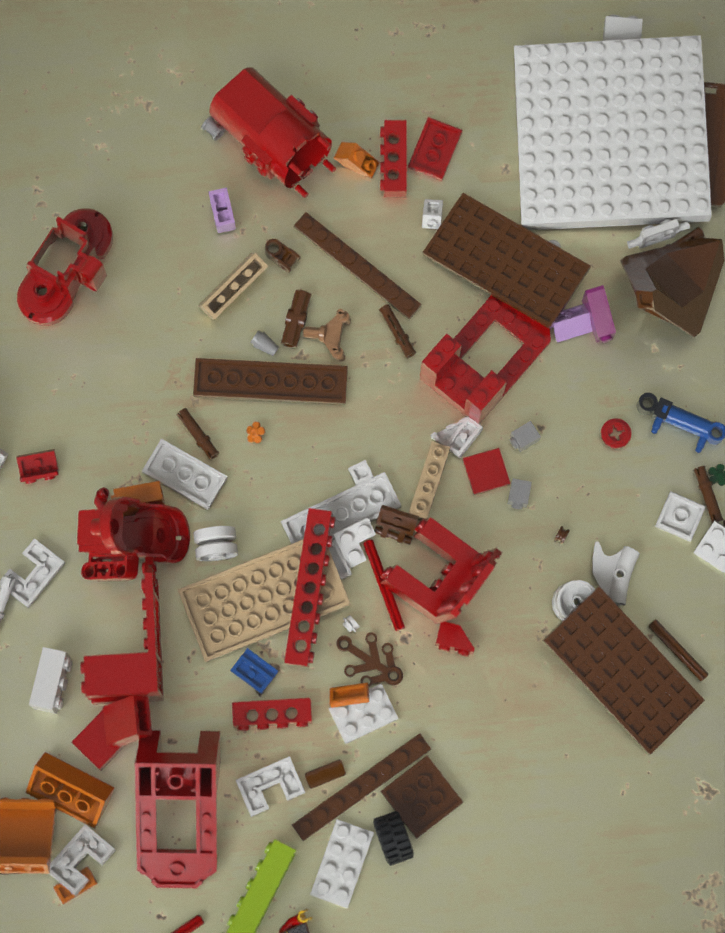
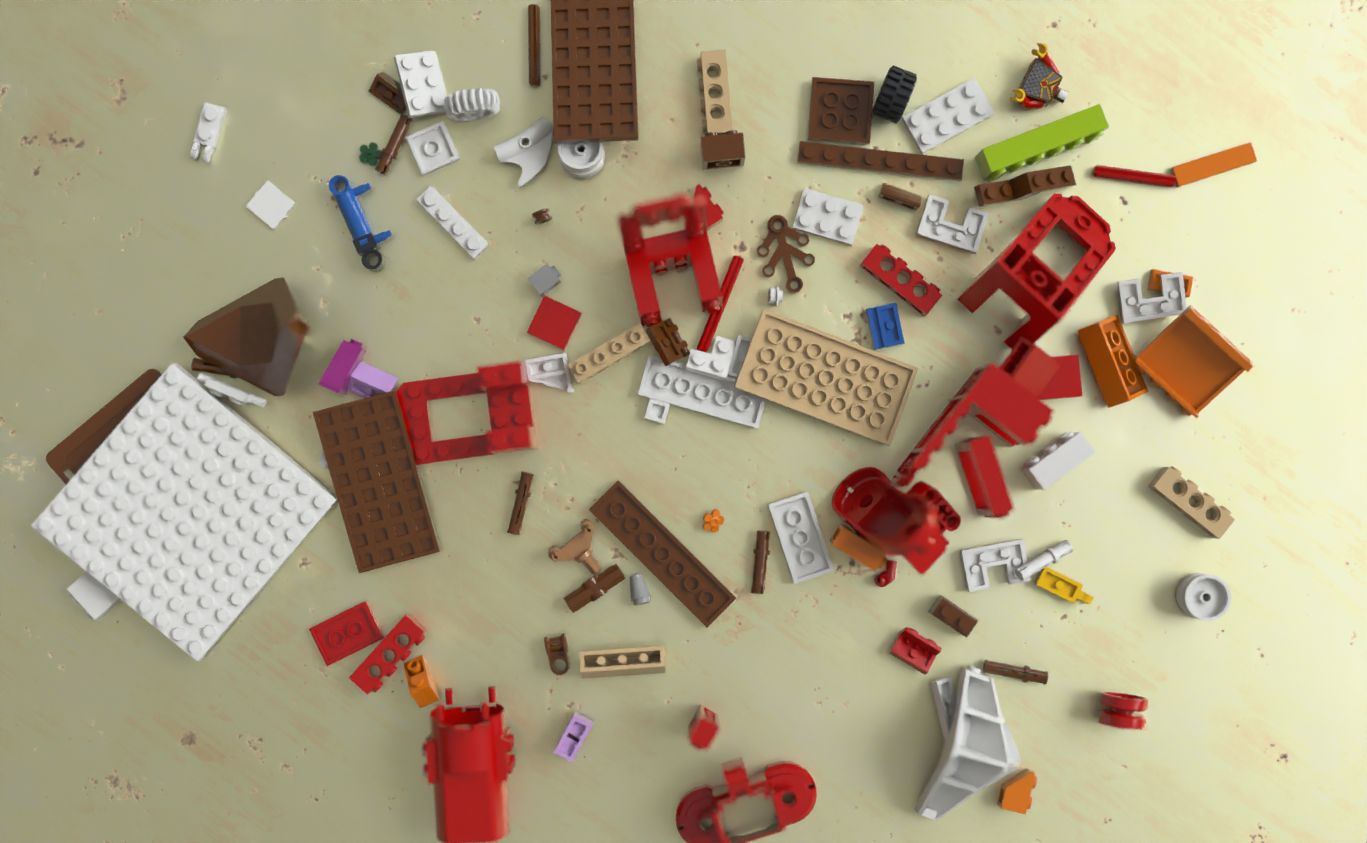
camera: 140 degrees left, 10 degrees up
white wheel [193,526,238,561] -> none
light grey bush [201,116,225,141] -> none
red brick [284,508,336,668] -> none
reddish brown plate [294,212,421,320] -> none
orange tile [330,682,369,708] -> none
white bracket [422,199,443,229] -> none
light grey brick [509,421,541,452] -> none
red gear [601,418,631,449] -> none
none -> white plate [416,186,489,259]
none -> white gear [443,88,500,122]
none -> red brick [688,704,720,751]
none -> tan brick [697,50,732,135]
none -> reddish brown brick [700,130,745,170]
none -> reddish brown brick [929,595,978,638]
none -> red window [954,435,1015,519]
none -> reddish brown bracket [974,165,1076,207]

